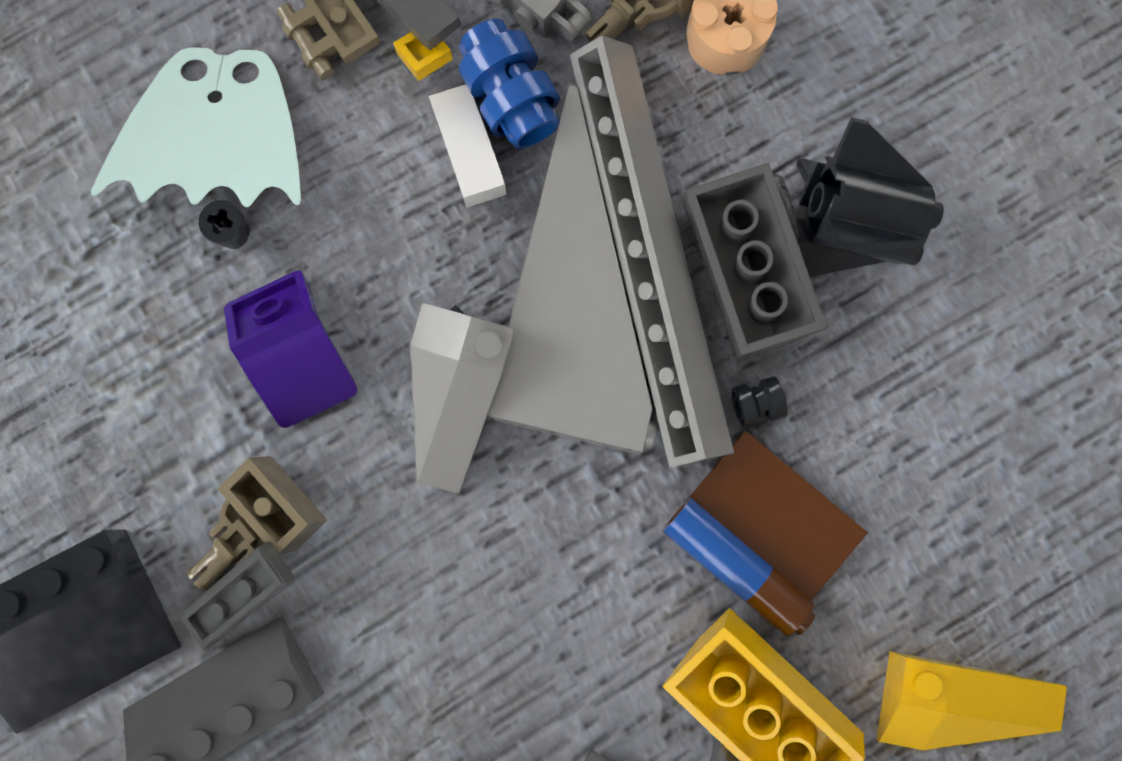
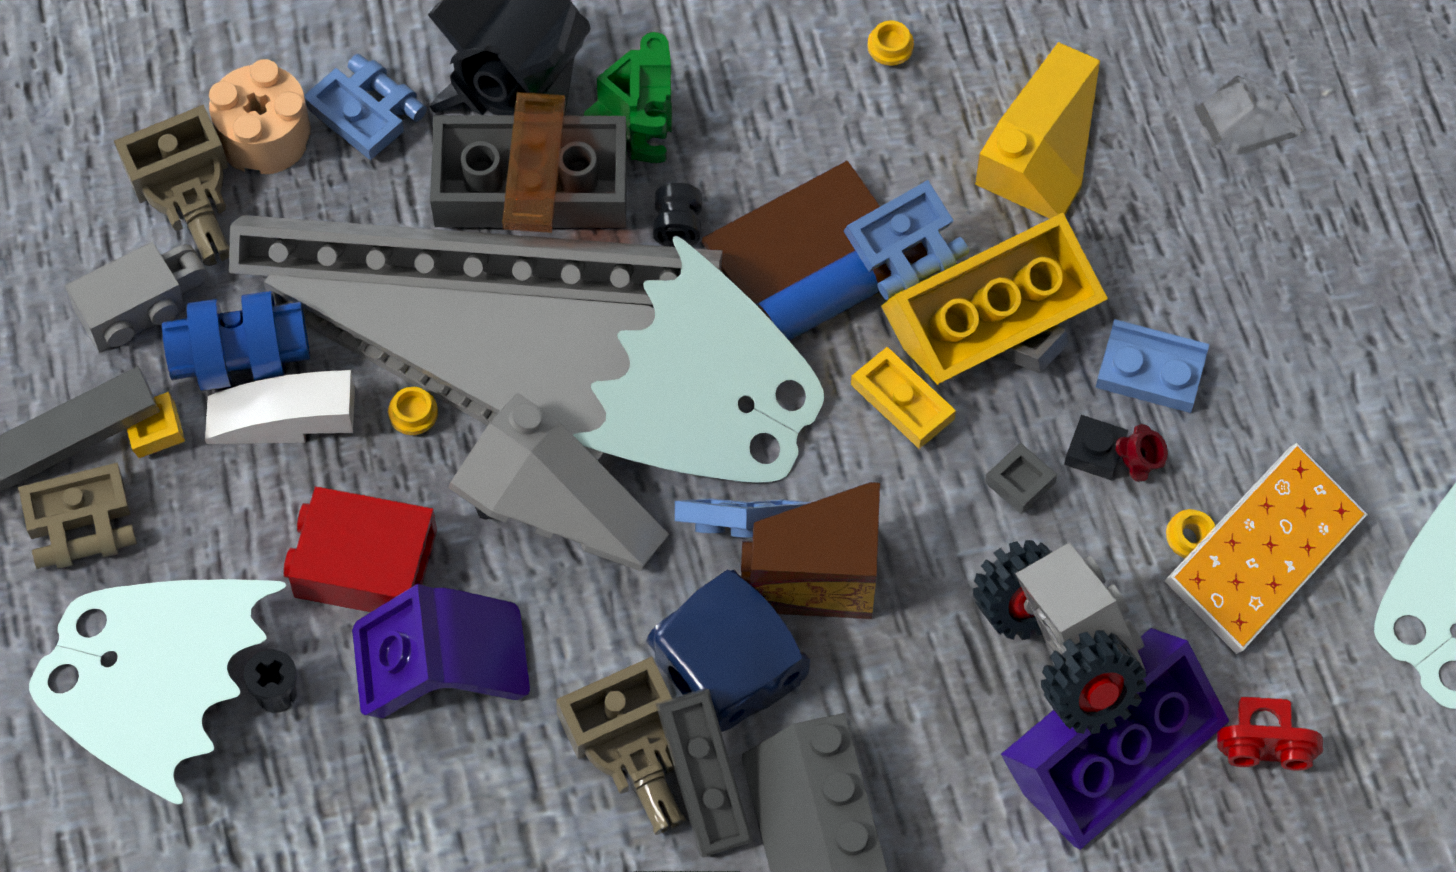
camera: 70 degrees left, 20 degrees down
none -> red brick [283,486,437,612]
none -> medium blue plate [304,54,427,161]
none -> yellow plate [388,387,438,435]
none -> clear orange tile [502,92,566,233]
none -> light aqua piece [573,236,824,483]
none -> green piece [584,32,672,163]
none -> dark blue piece [646,569,810,732]
none -> medium blue plate [675,498,811,538]
none -> reddish brown slope [741,482,880,619]
none -> medium blue plate [843,180,969,300]
none -> yellow plate [851,347,956,449]
none -> yellow plate [867,20,914,66]

